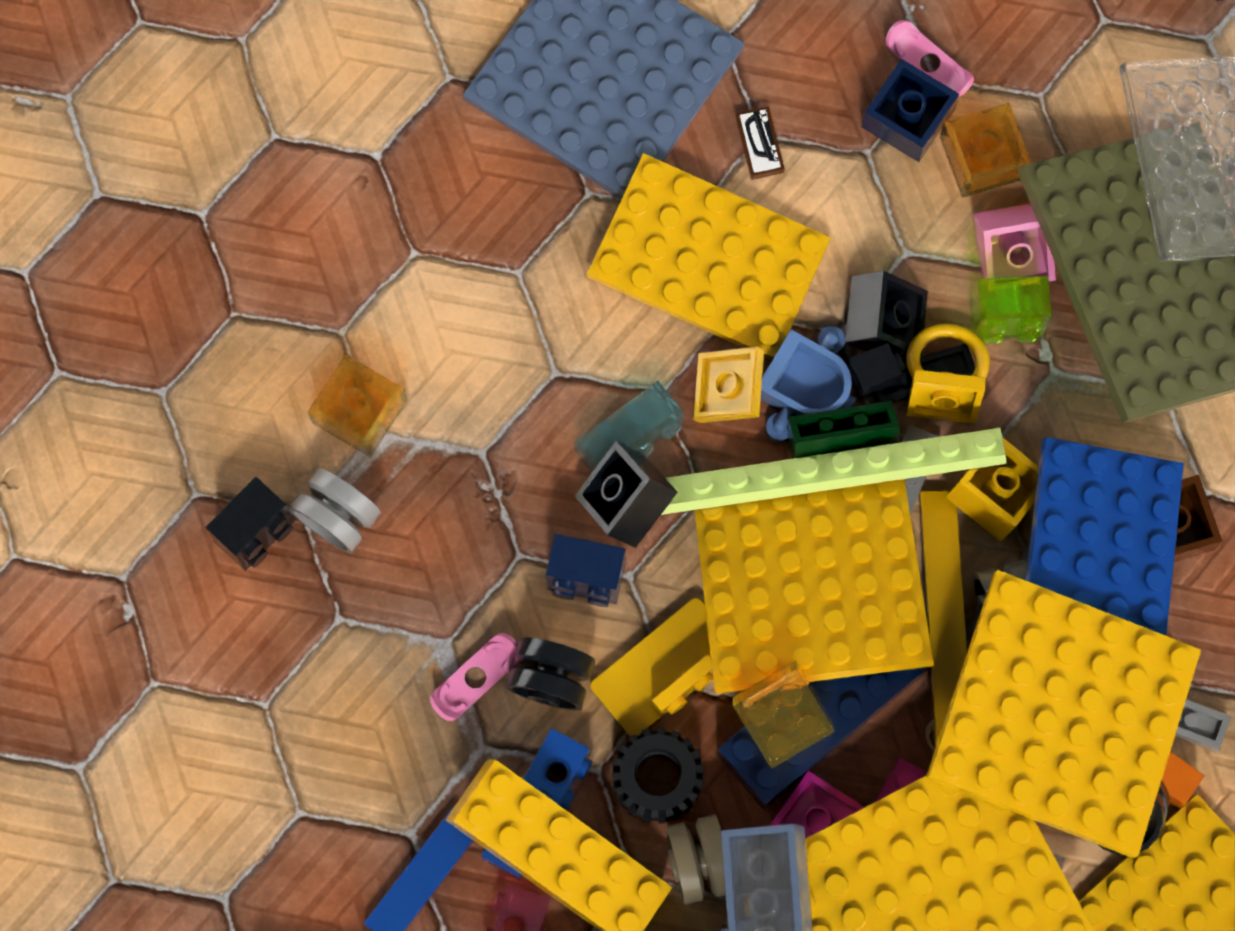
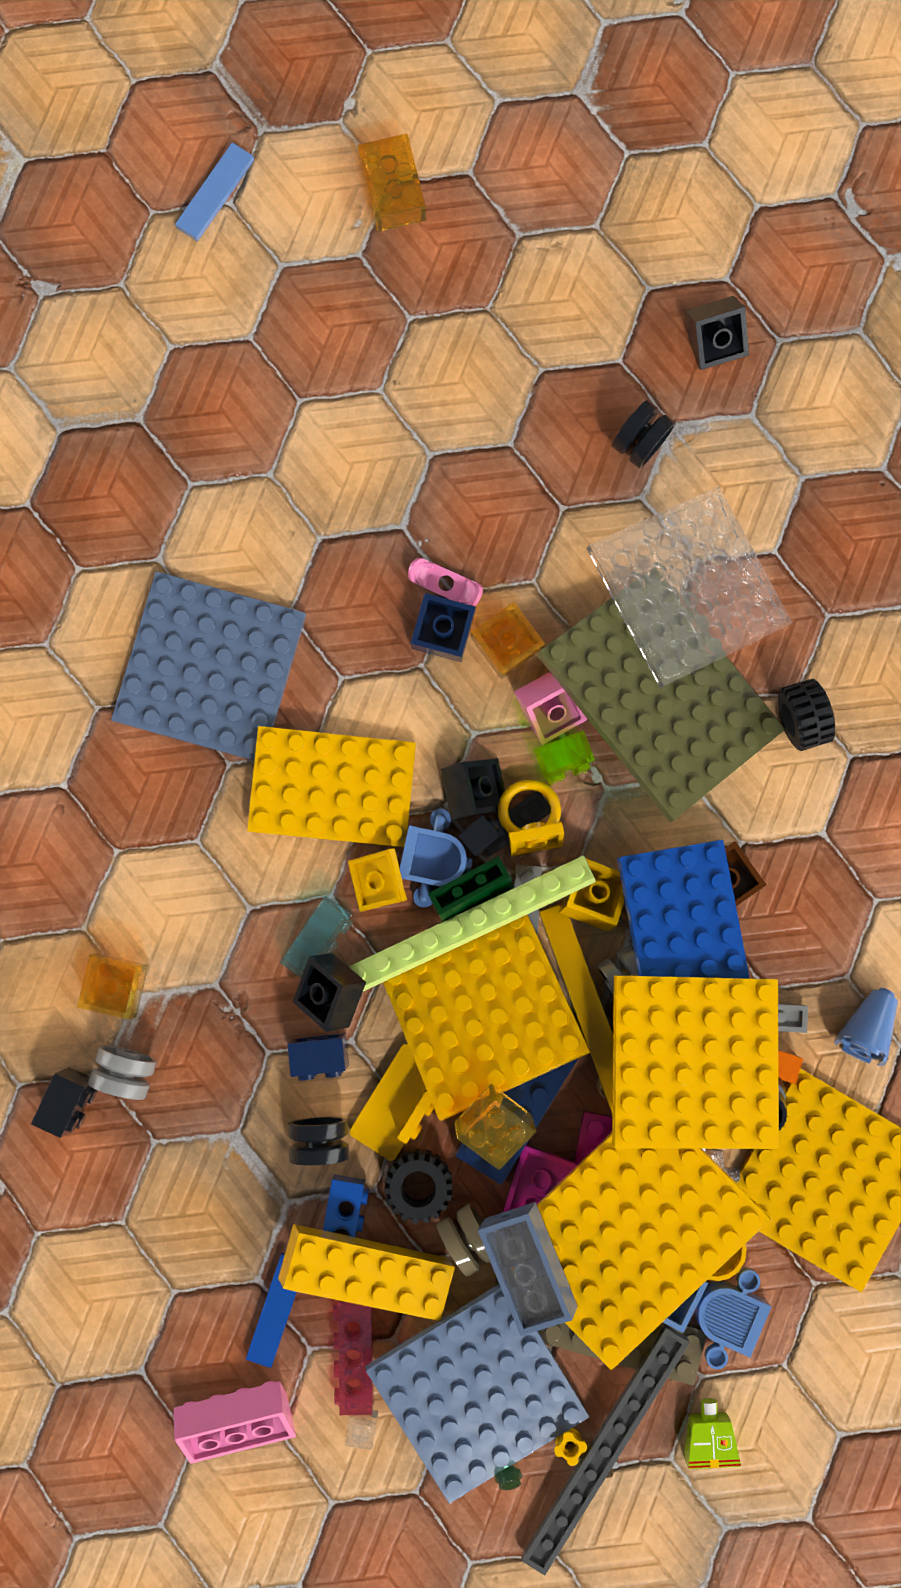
camera: 20 degrees left, 10 degrees up
bright pink piece [430,633,519,721] -> none
tile [735,106,784,180] -> none

